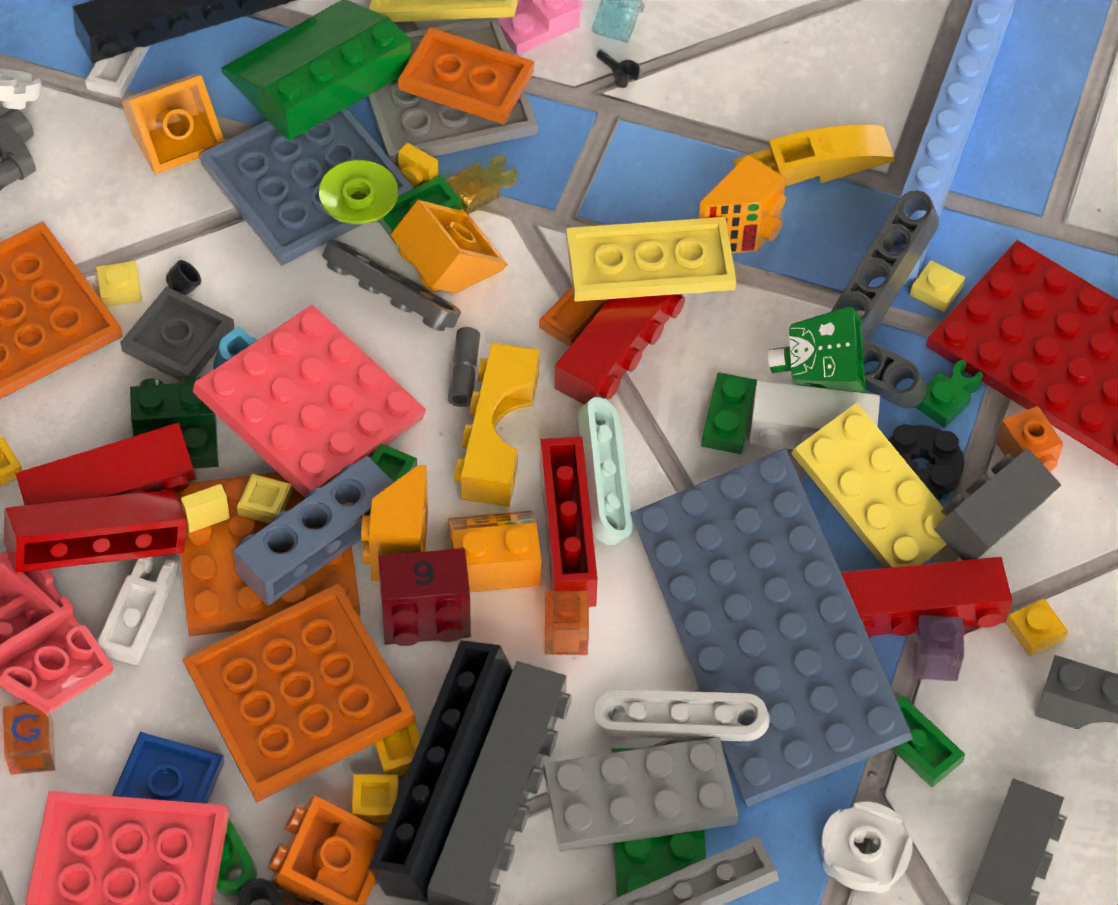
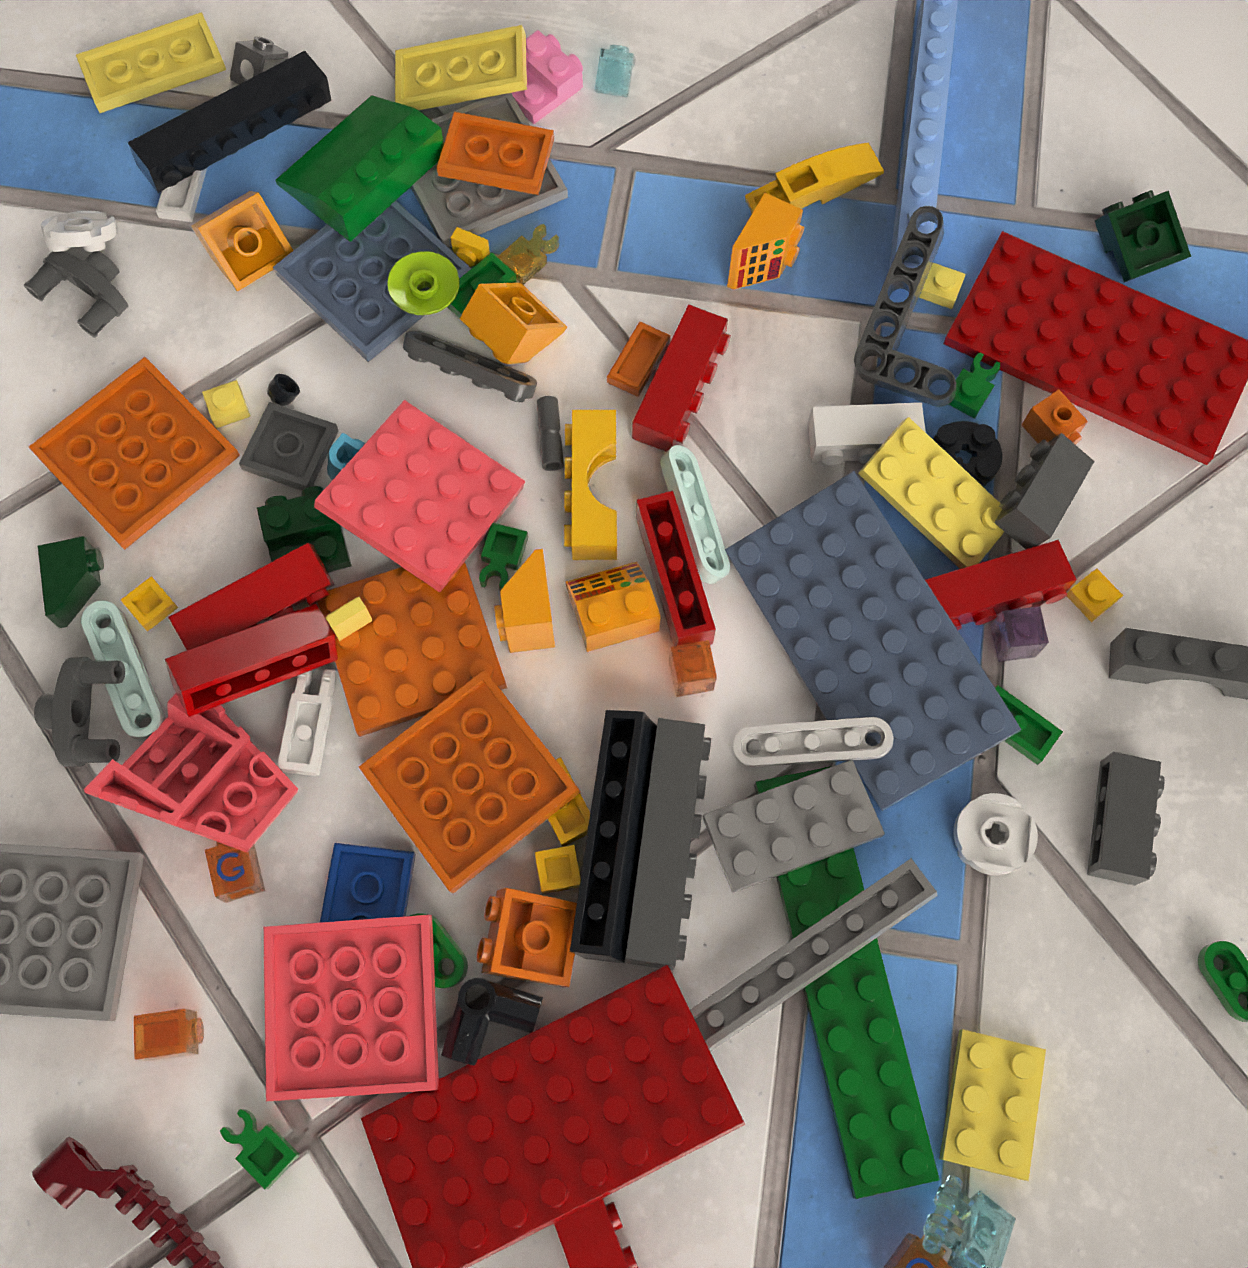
camera: 10 degrees left, 15 degrees up
sand blue brick [233,456,394,606] -> none
light yellow tile [237,473,292,524] -> none
dark red brick [378,548,471,646] -> none
light yellow plate [566,217,736,301] -> none
black hand [596,50,640,88] -> none
green plate [701,372,757,454] -> none
green torso [768,306,866,393] -> none

